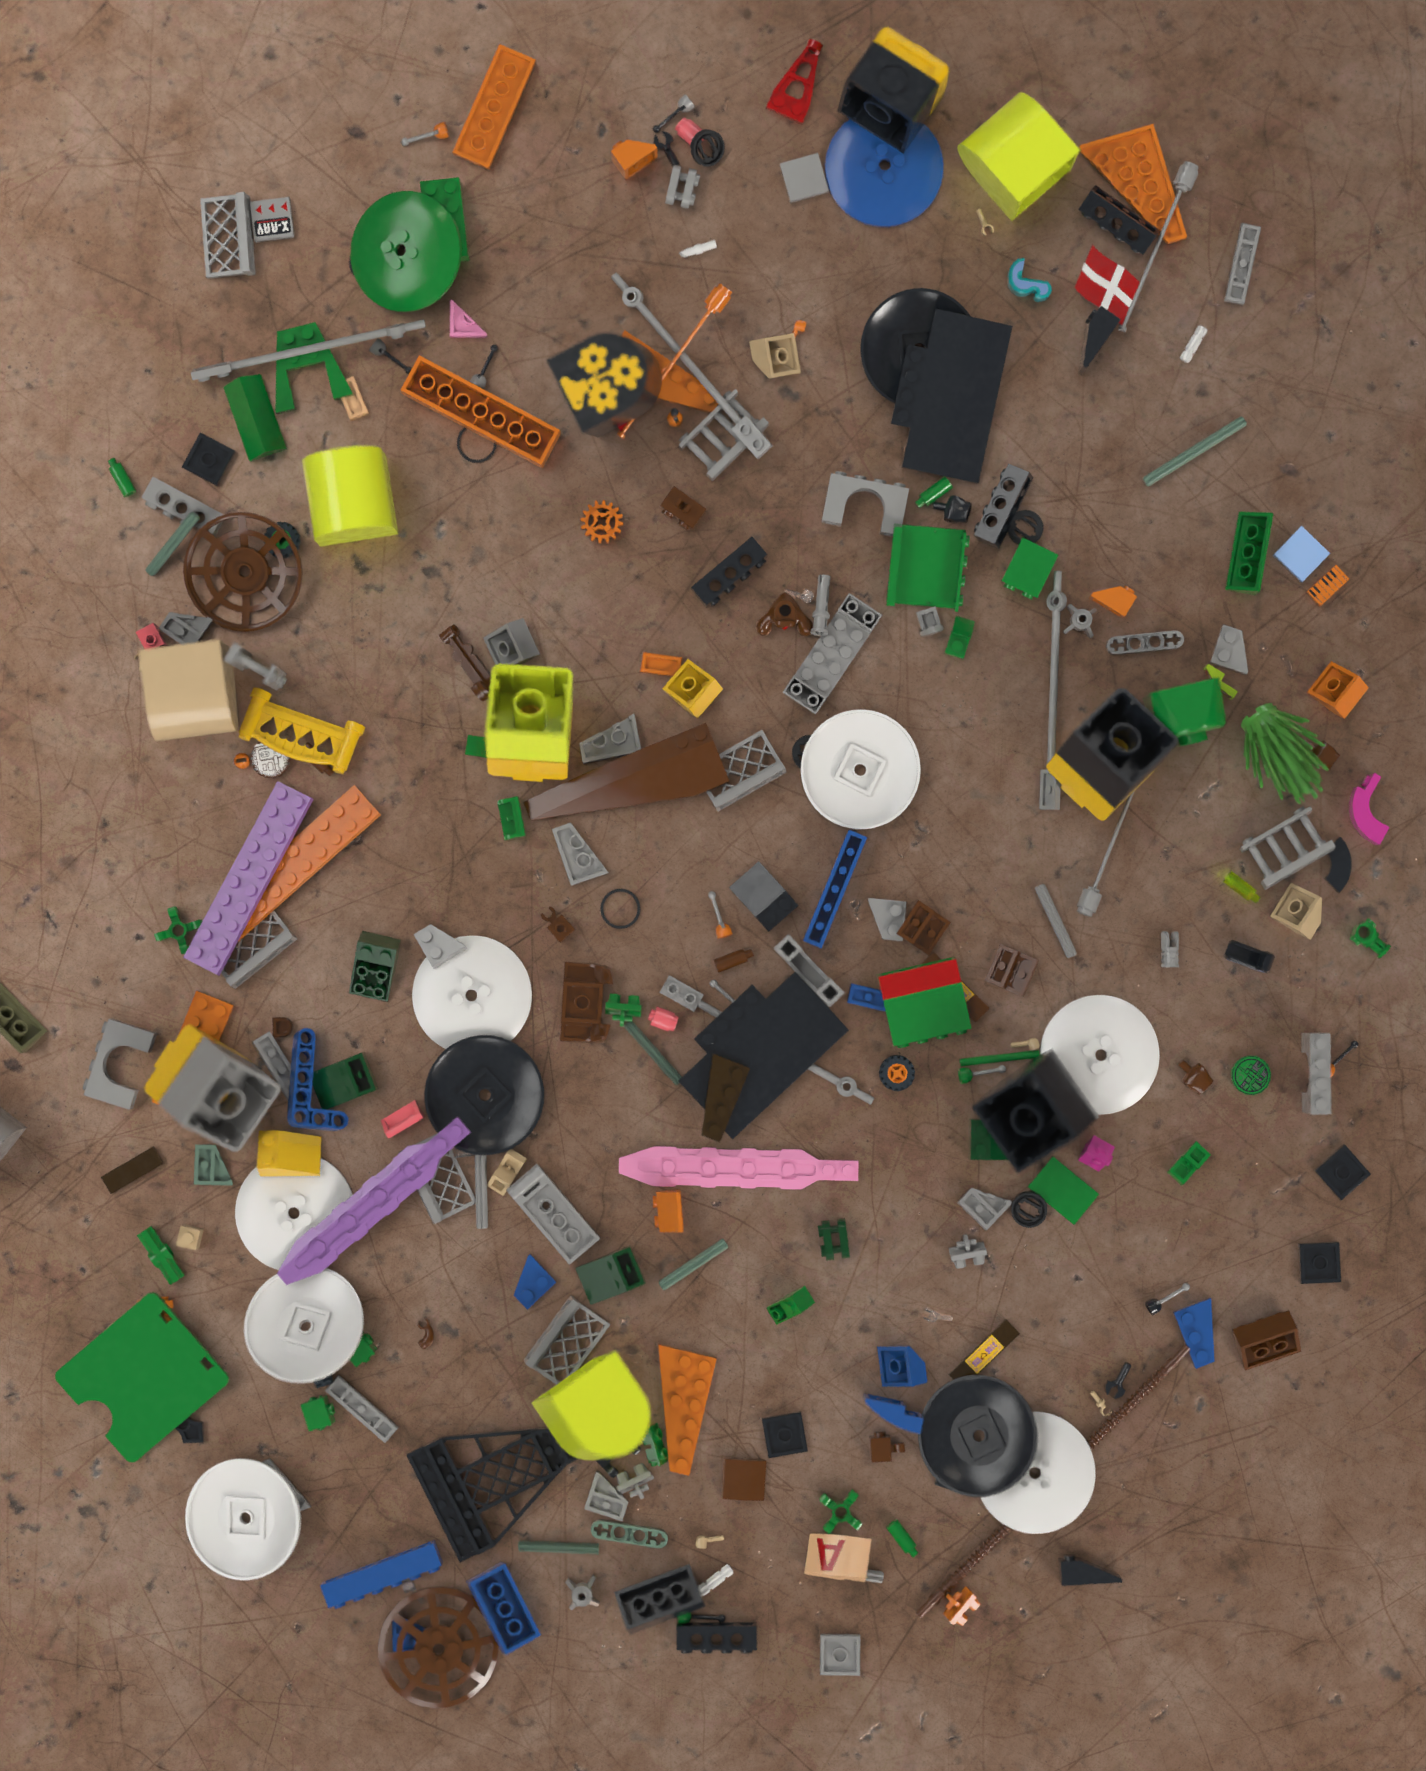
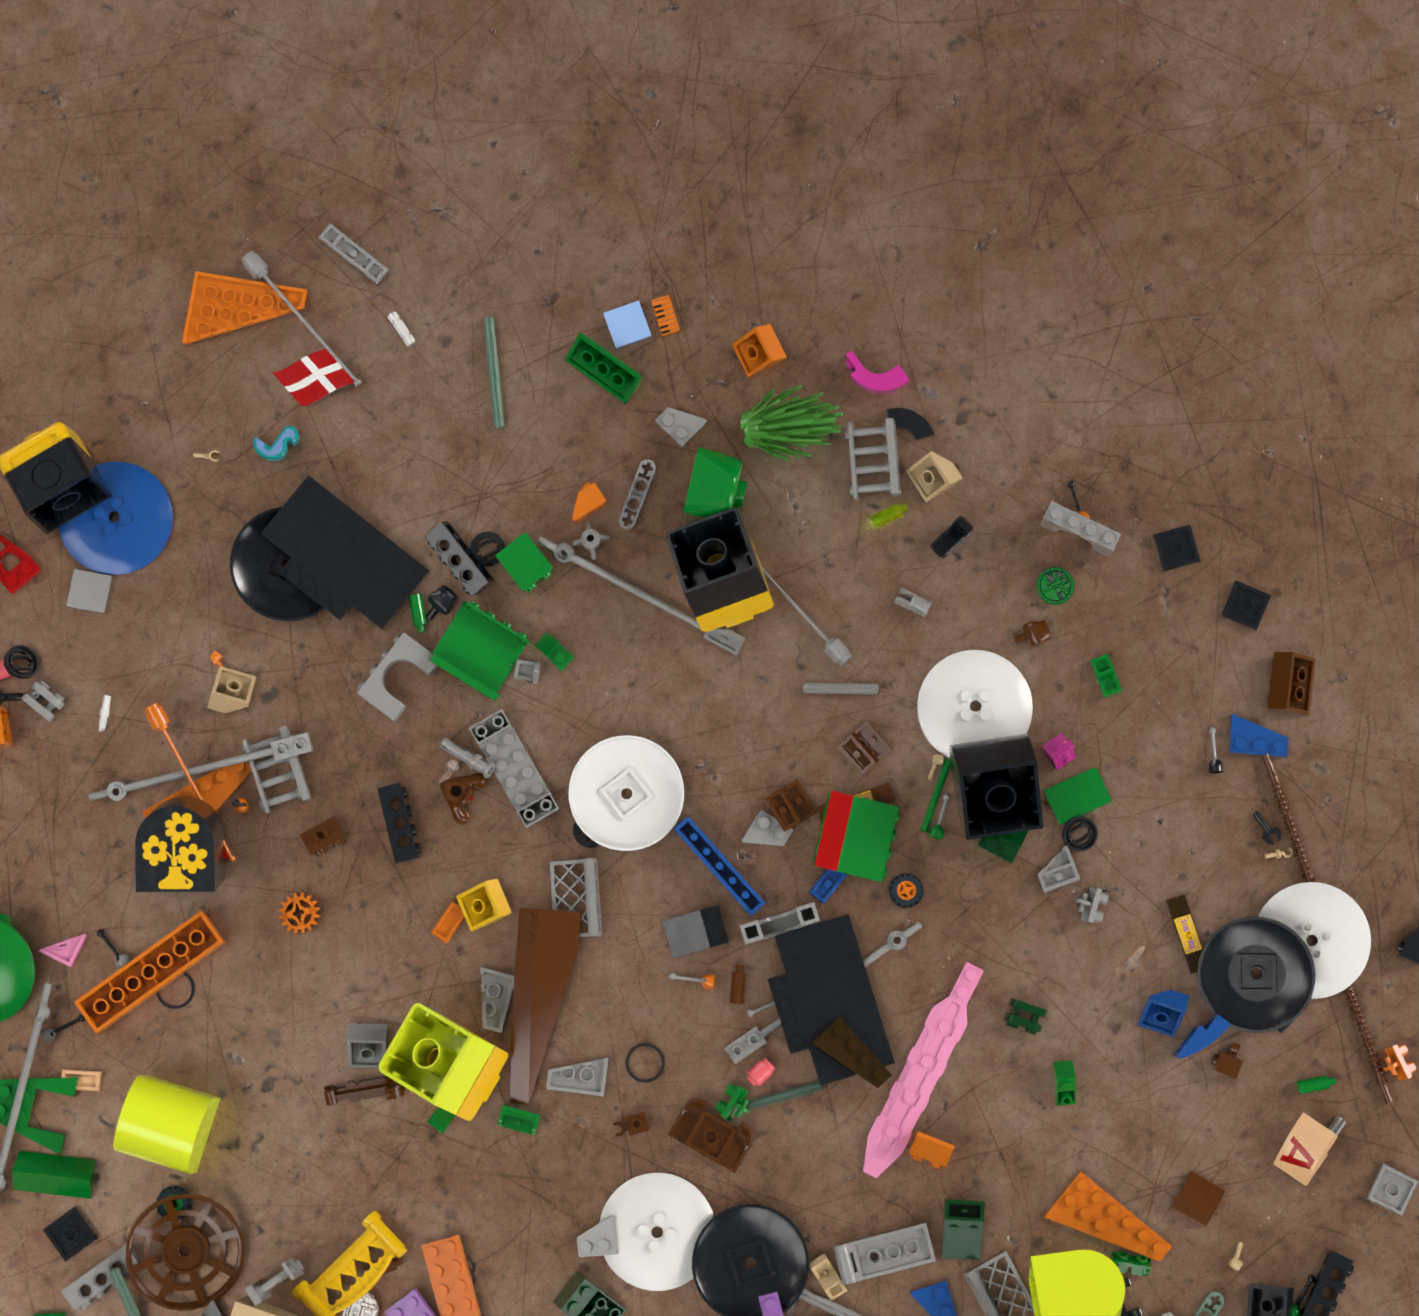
camera: 55 degrees left, 5 degrees down
light grey hips [616,1463,654,1499] -> none
sand green axle [659,1239,728,1290] -> none
white axle [699,1564,733,1596] -> none
black tile [762,1411,808,1458] -> none
green pin [819,1489,862,1534] -> none
neon yellow brick [957,92,1080,221] -> none
black brick [1078,185,1161,255] -> none
black slope [1079,306,1121,375] -> none
lime slope [1203,664,1238,699] -> none
reddish brown piece [1306,740,1340,772] -> none
green connector [1349,918,1391,959] -> none

